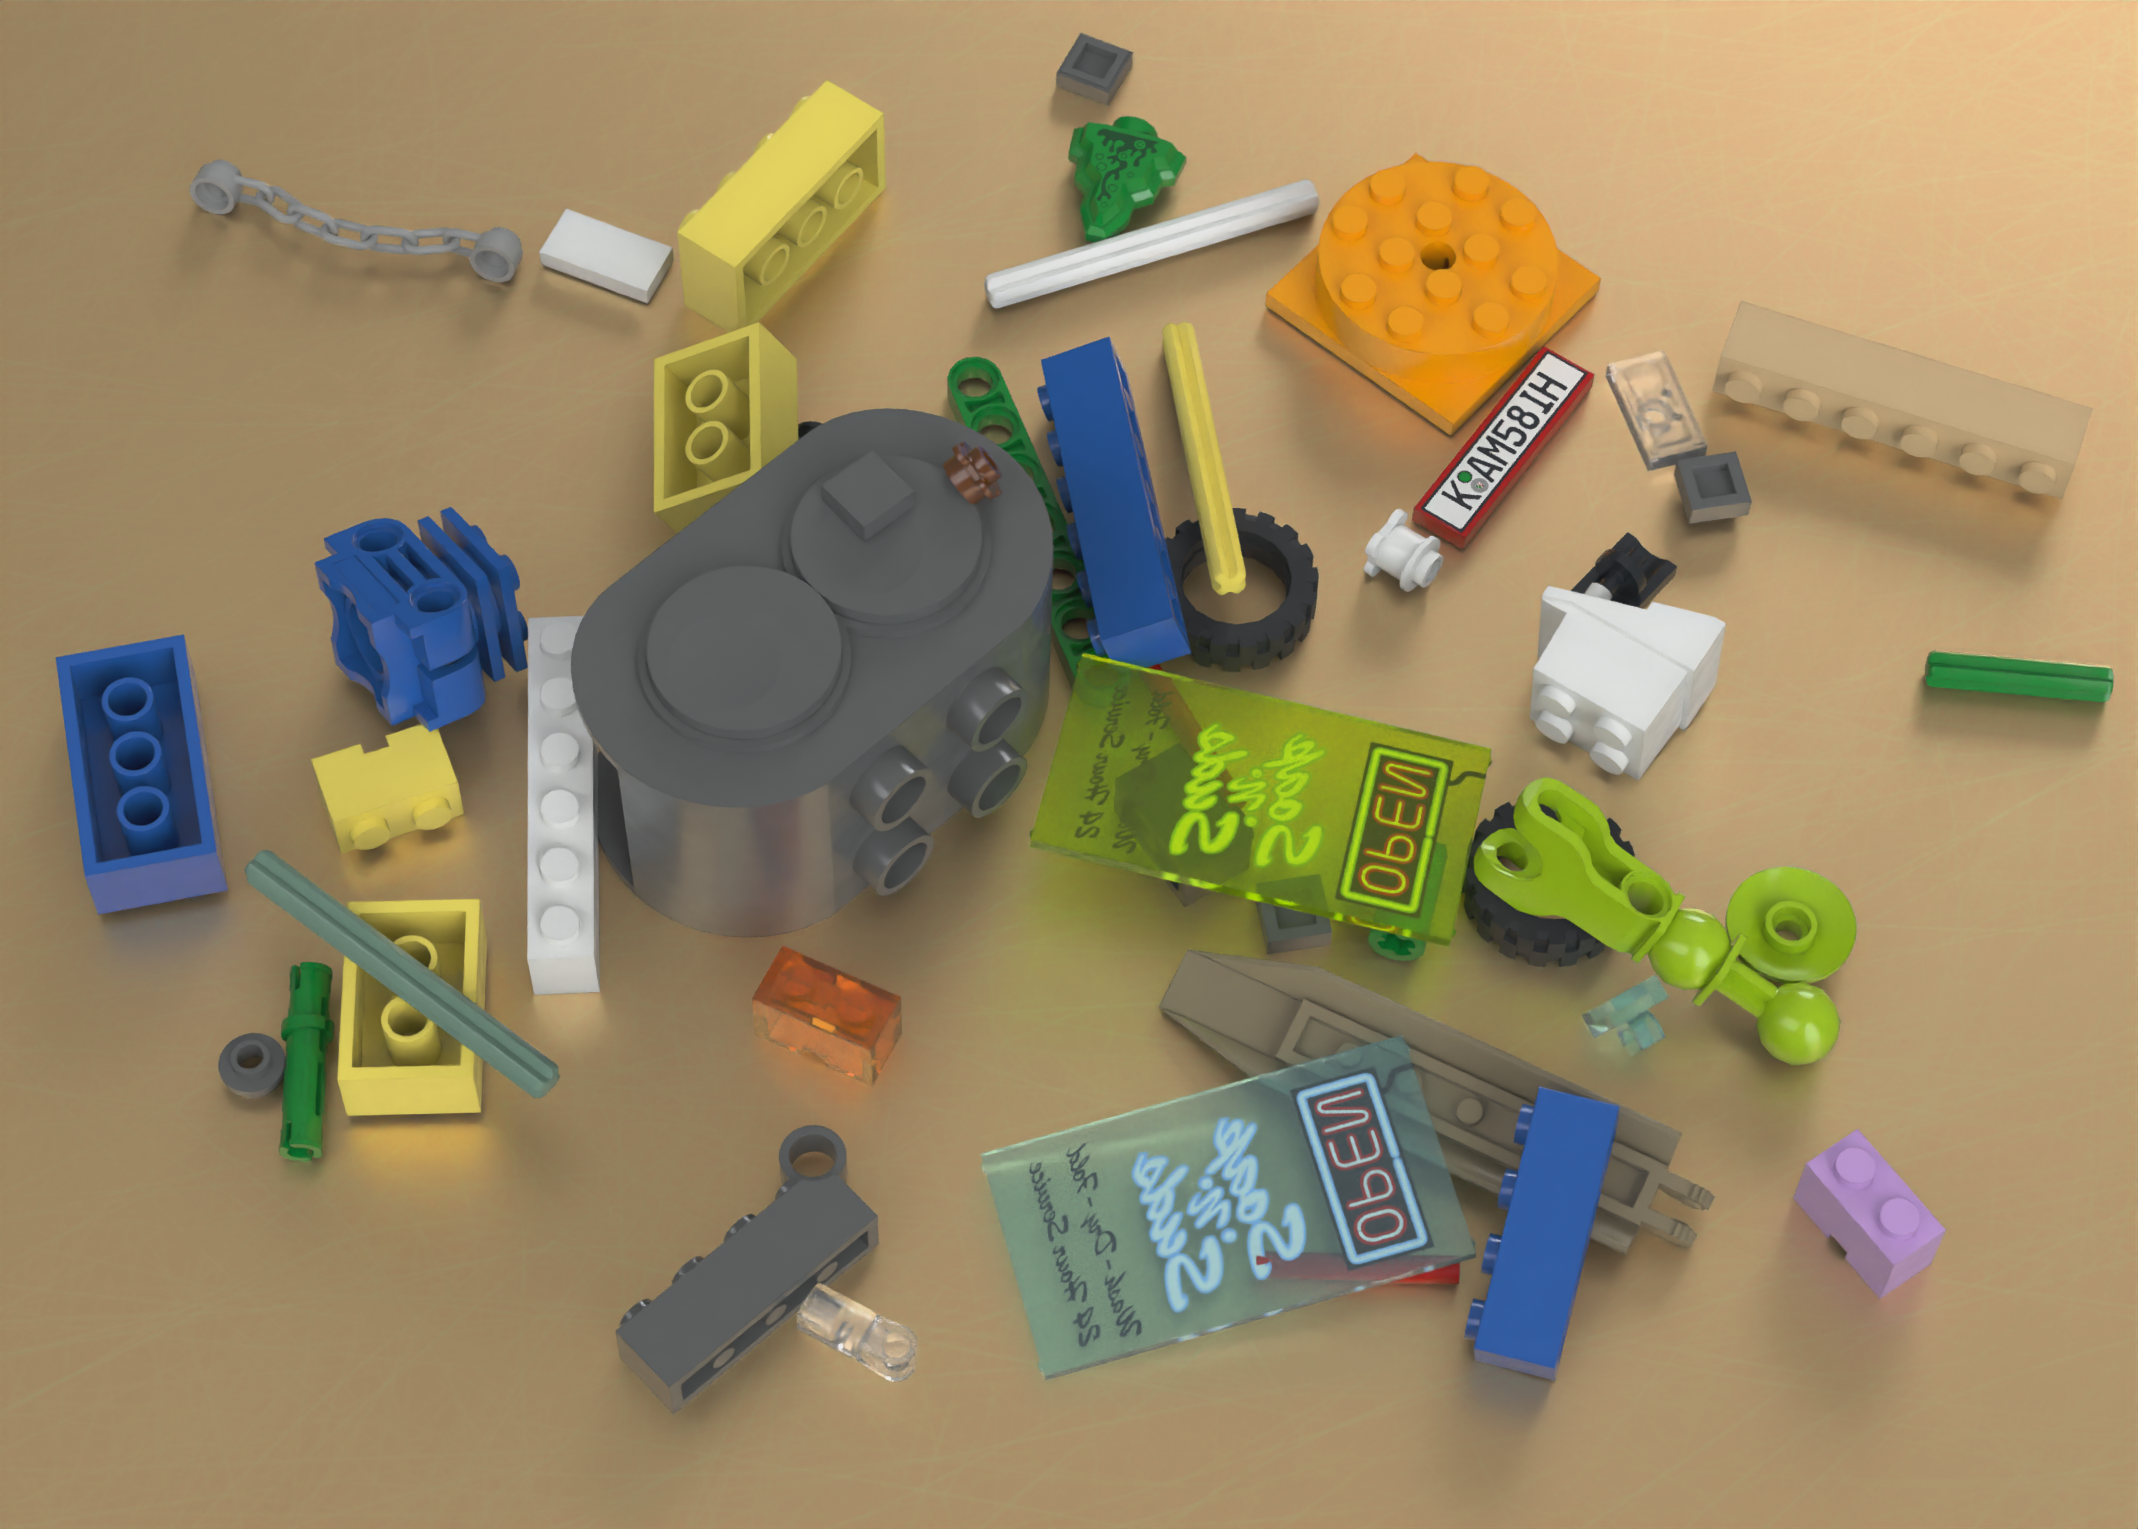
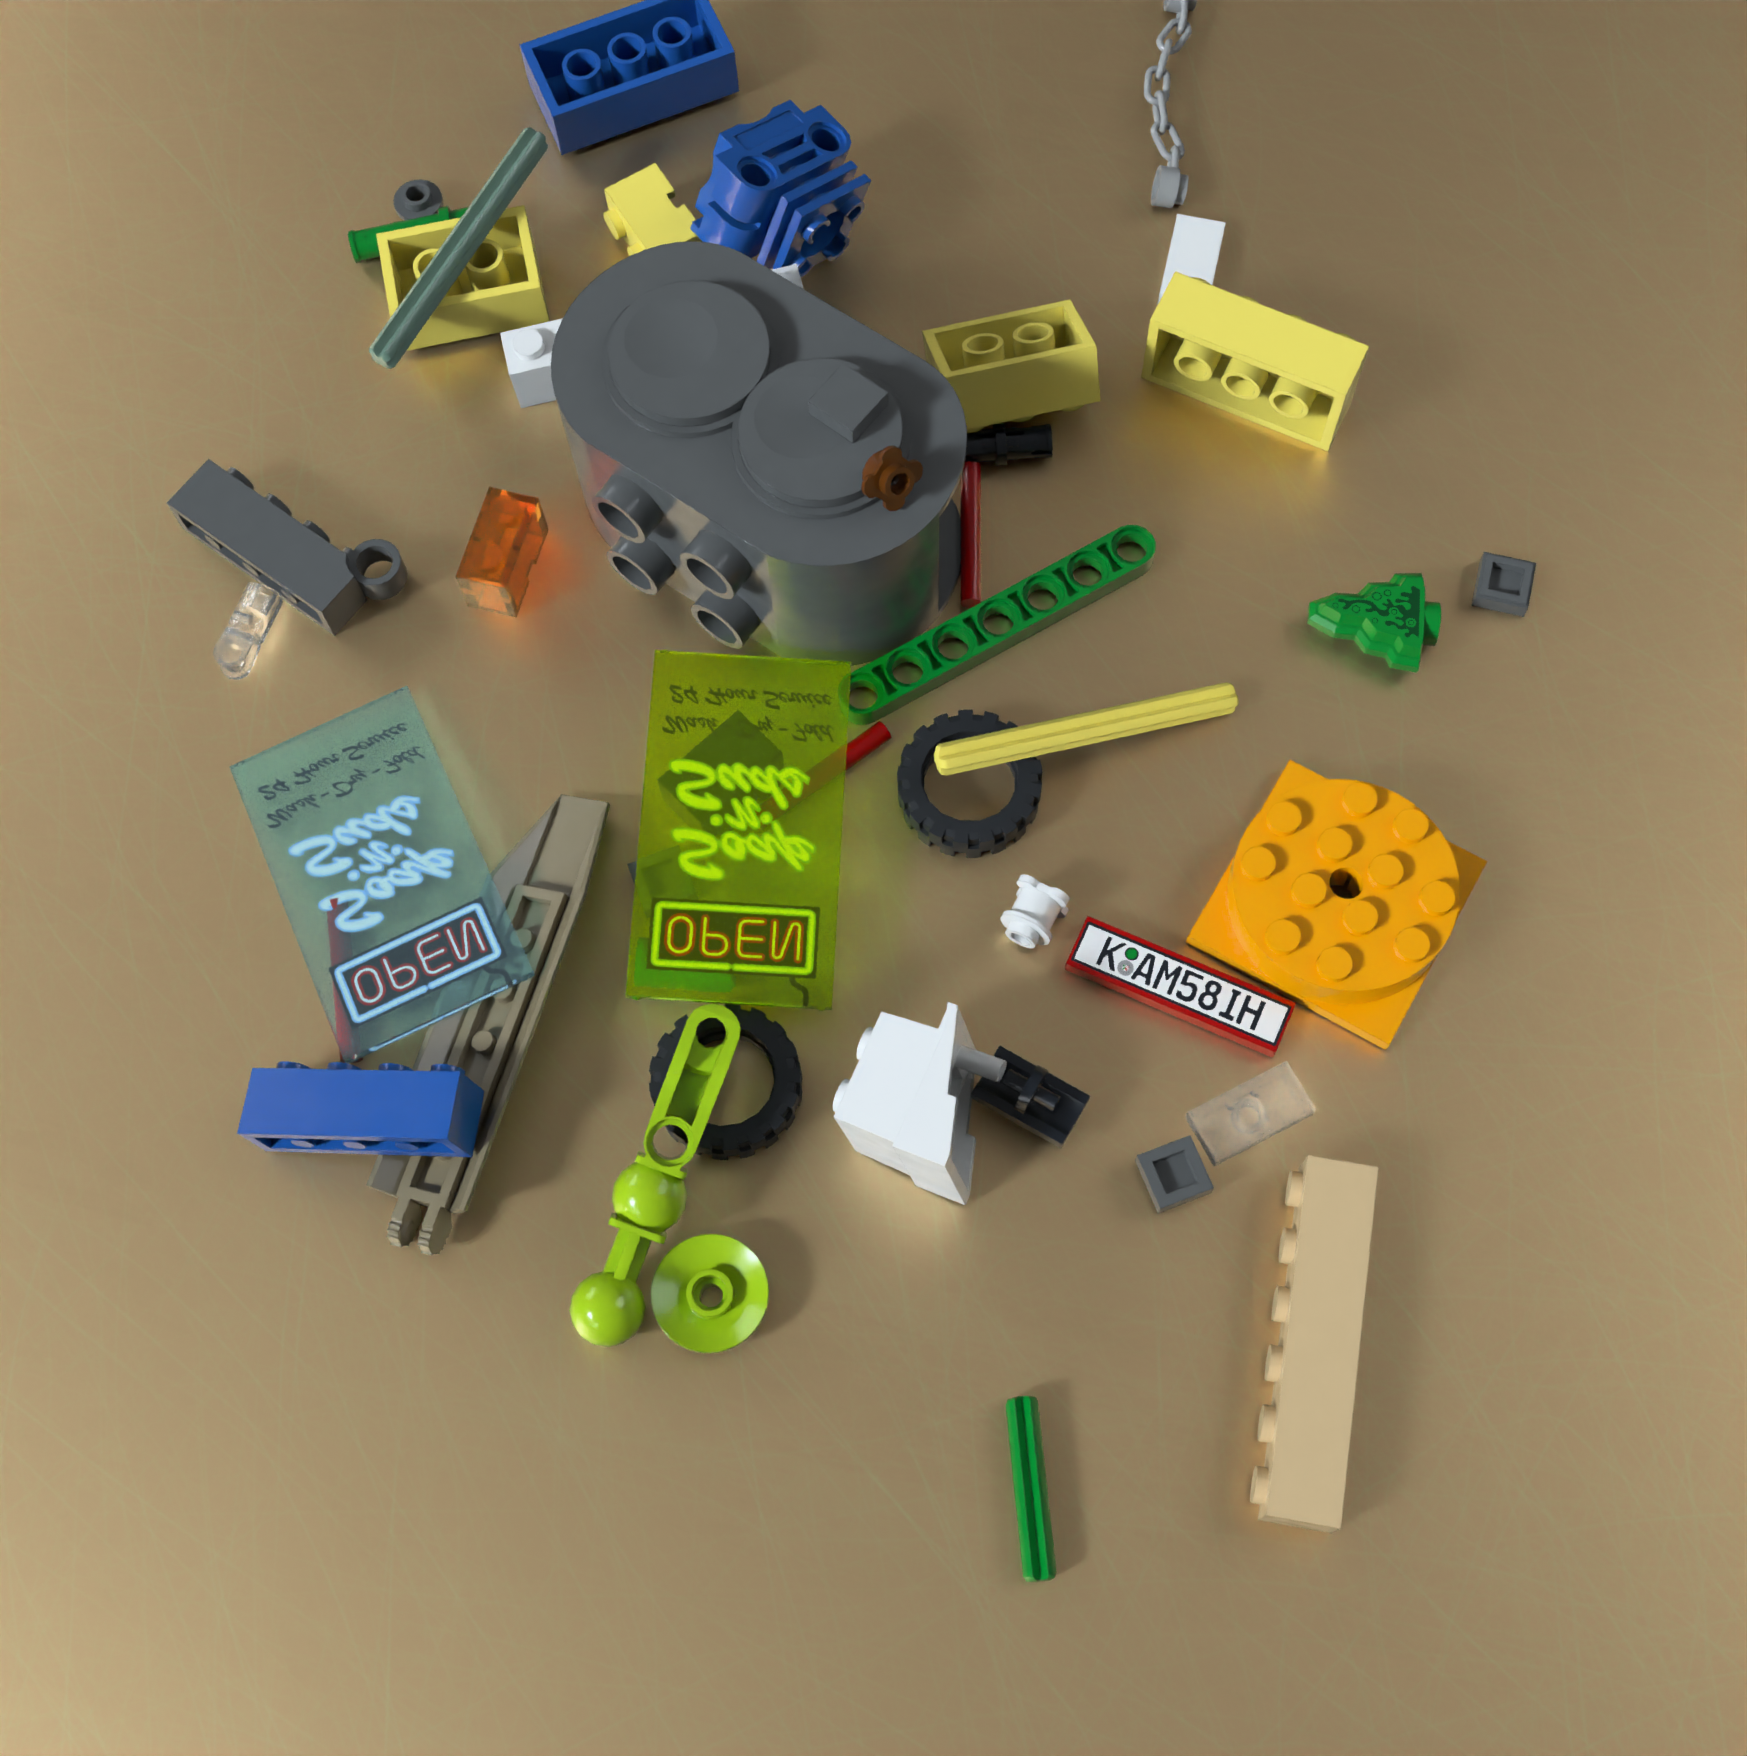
camera: 85 degrees right, 10 degrees up
white axle [984,179,1320,308] -> none
blue brick [1037,337,1191,677] -> none
clear light blue tile [1581,975,1669,1056] -> none
lavender brick [1793,1129,1946,1299] -> none

